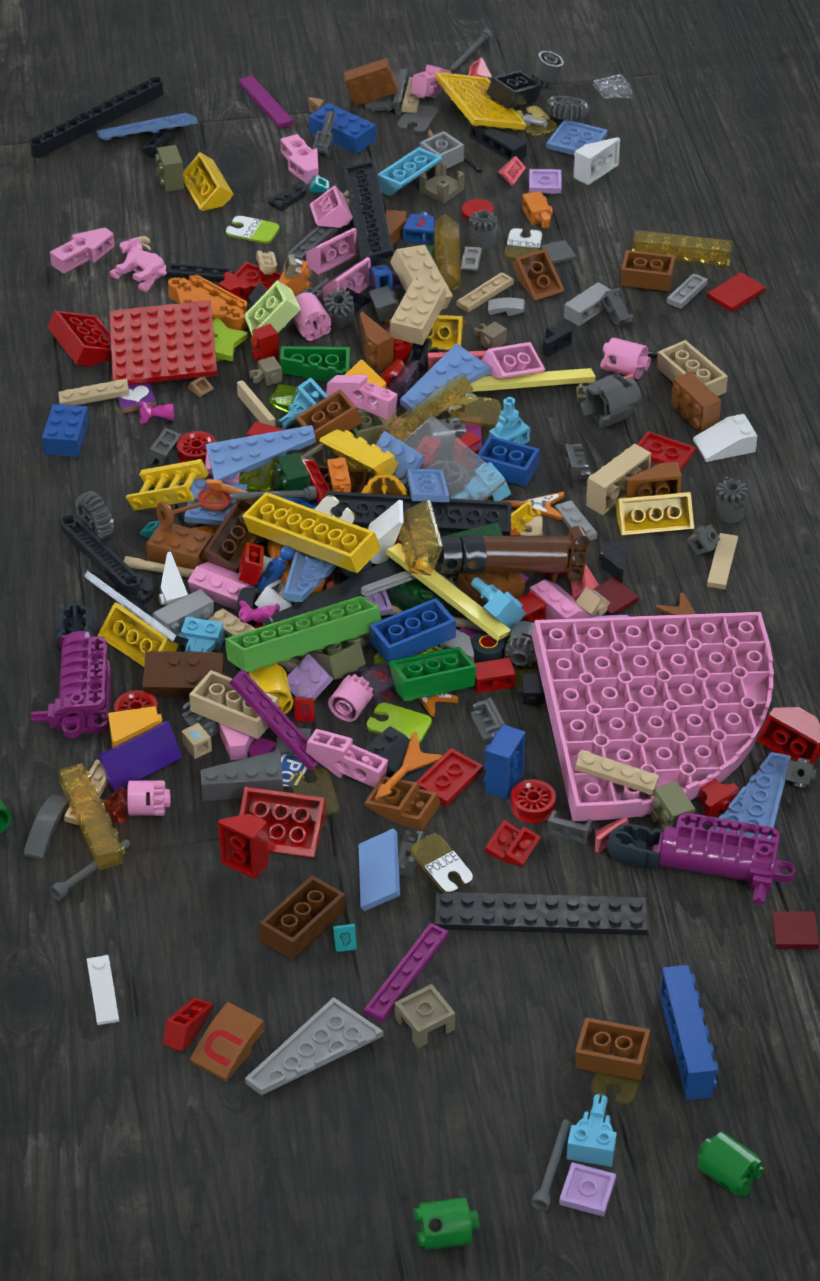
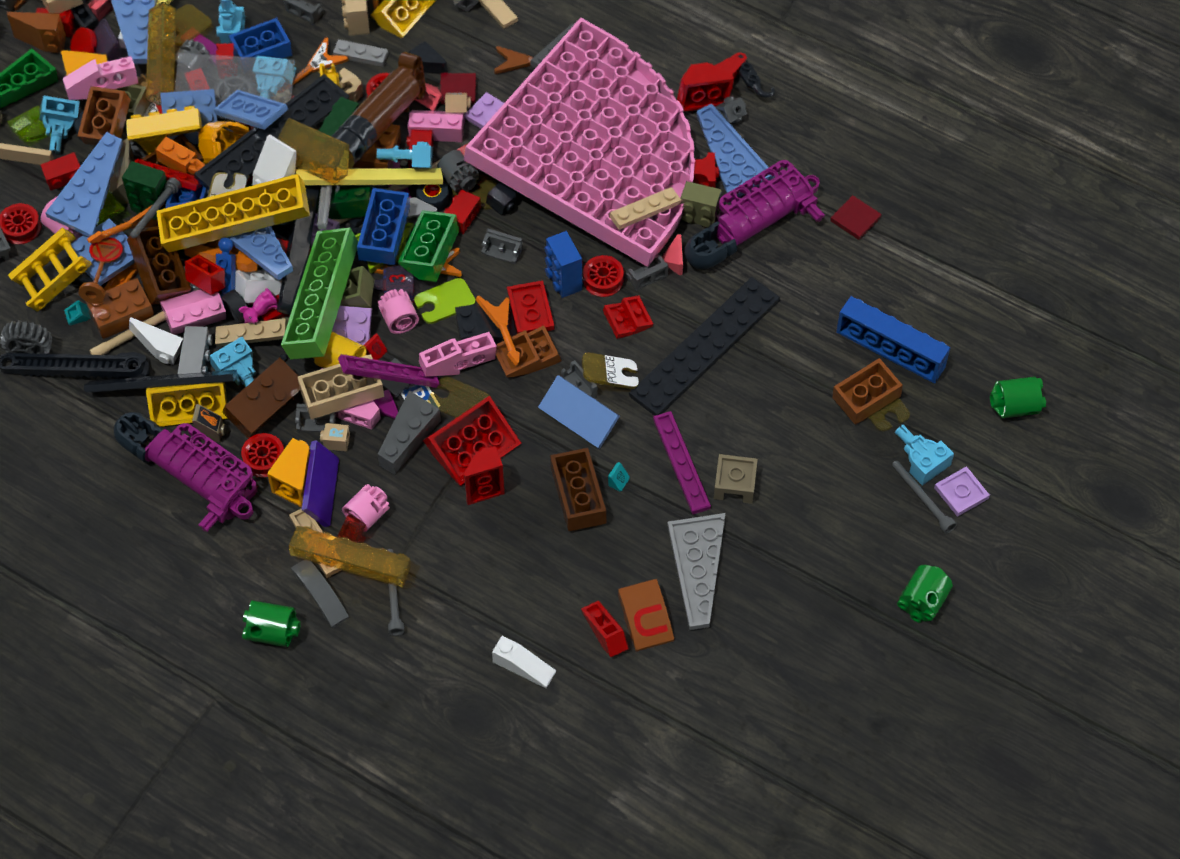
camera: 50 degrees left, 15 degrees up
none -> slope [192,404,226,443]

